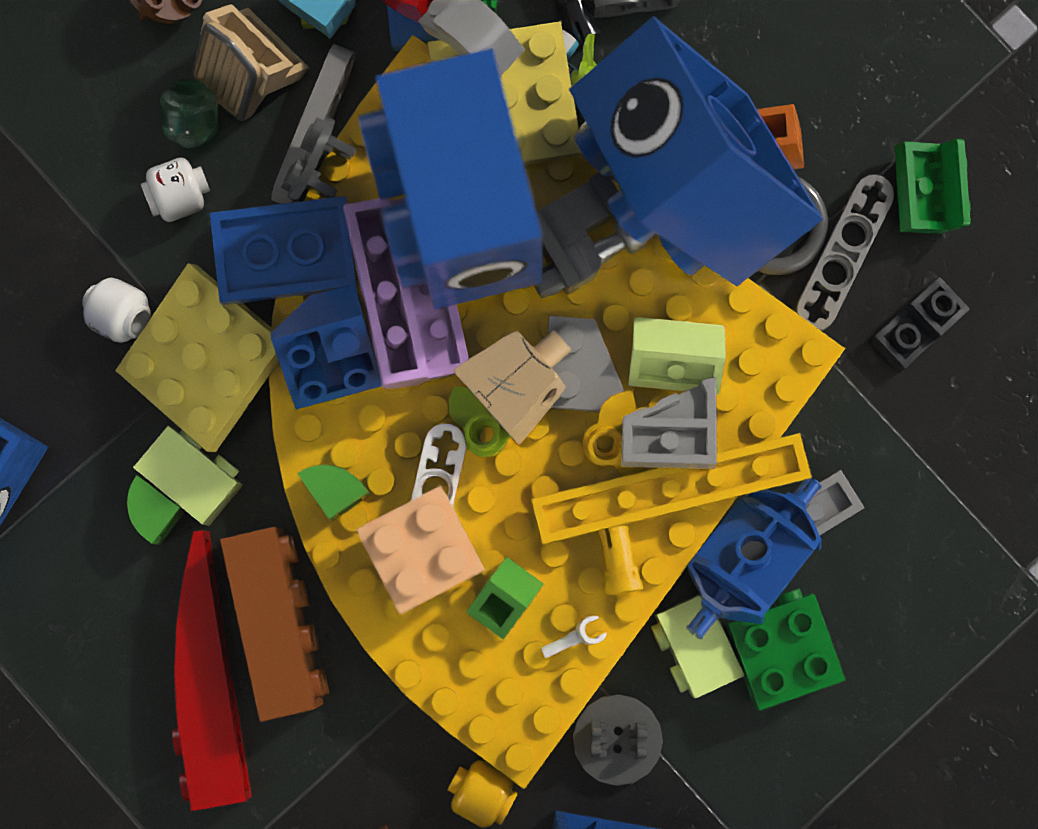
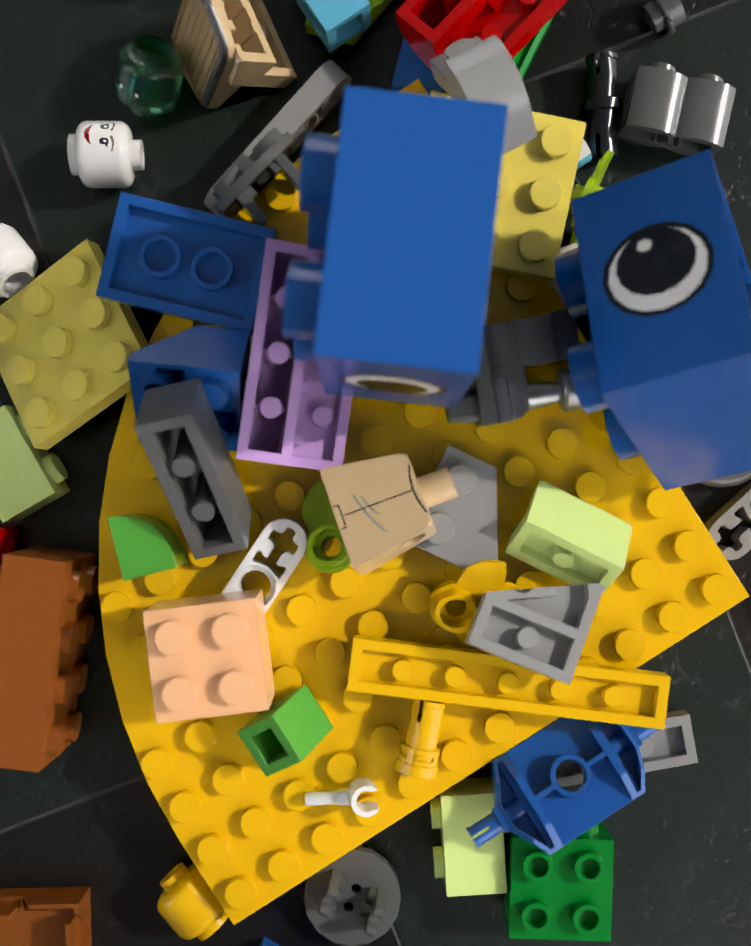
camera: 25 degrees right, 5 degrees up
none -> dark grey brick [134,378,252,560]

